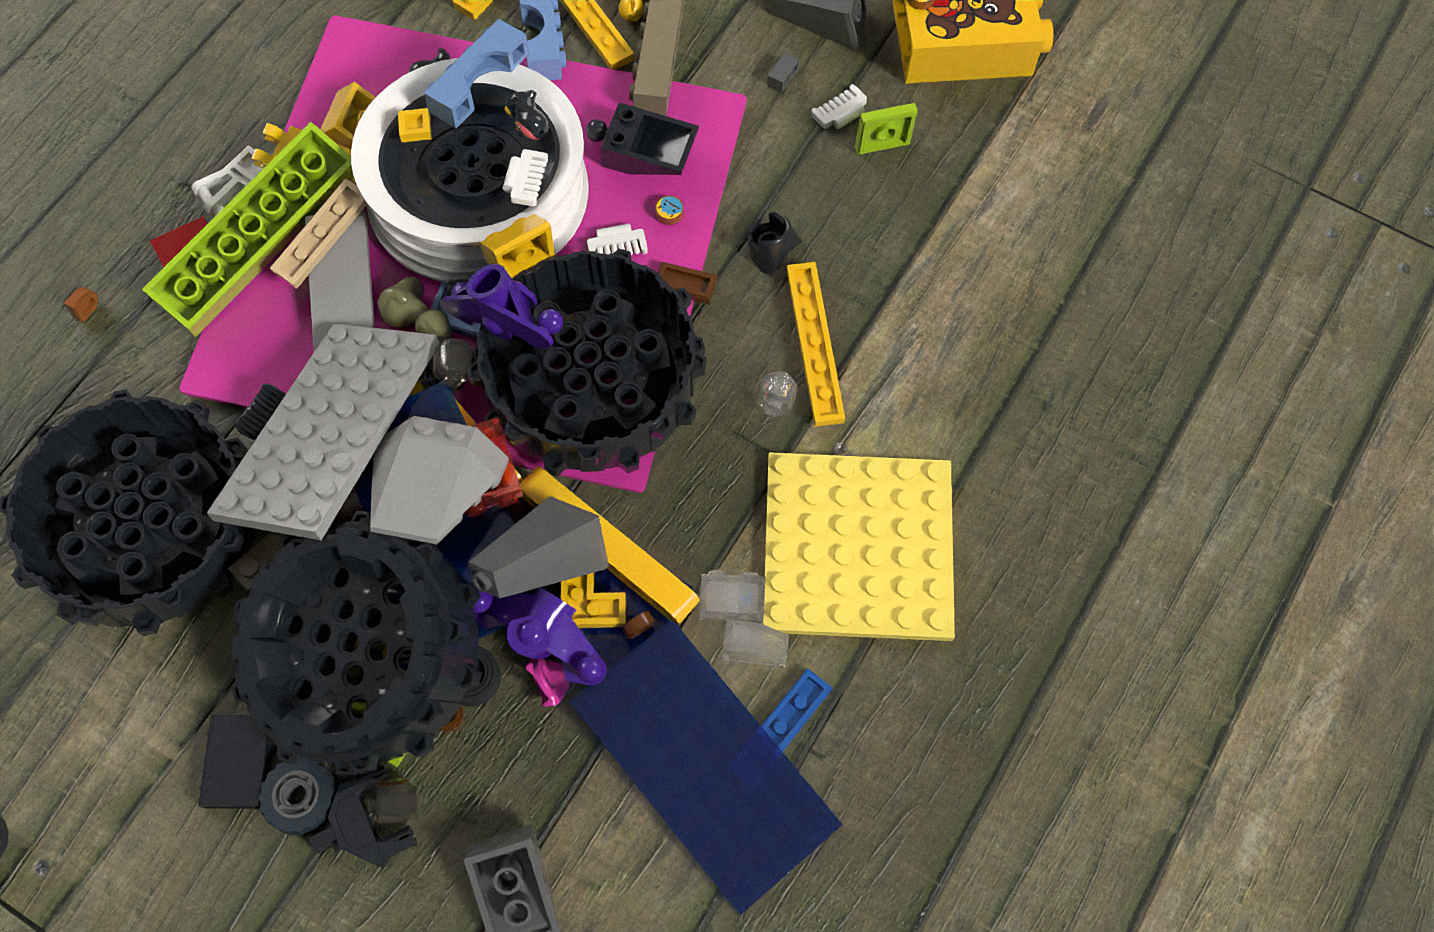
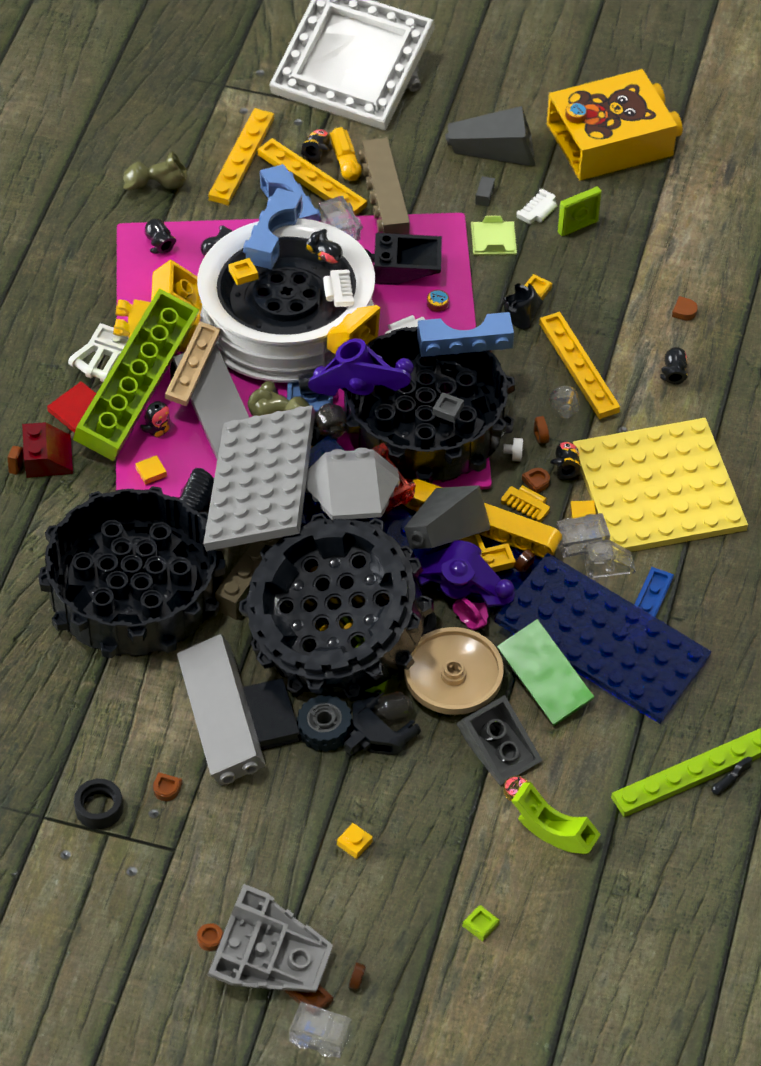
camera: 15 degrees left, 15 degrees down
none -> dark red slope [22,422,73,478]
none -> yellow tile [135,455,167,485]
none -> animal [140,401,169,437]
none -> black animal [144,219,176,254]
none -> dark orange tile [153,772,183,801]
none -> light grey brick [177,634,266,786]
none -> clear brick [319,195,363,241]
none -> tan dish [404,627,503,715]
none -> medium blue arch [417,312,514,357]
none -> dark grey plate [432,392,464,423]
none -> yellowish green piece [471,216,517,256]
none -> bright green tile [497,619,594,726]
none -> yellow piece [501,485,550,523]
none -> white tile [503,438,523,462]
none -> dark orange tile [522,468,550,493]
none -> yellow tile [524,274,552,300]
none -> dark orange tile [533,416,549,444]
none -> black animal [550,442,581,479]
none -> yellow tile [570,500,596,525]
none -> black animal [660,347,688,385]
none -> dark orange tile [672,296,698,320]

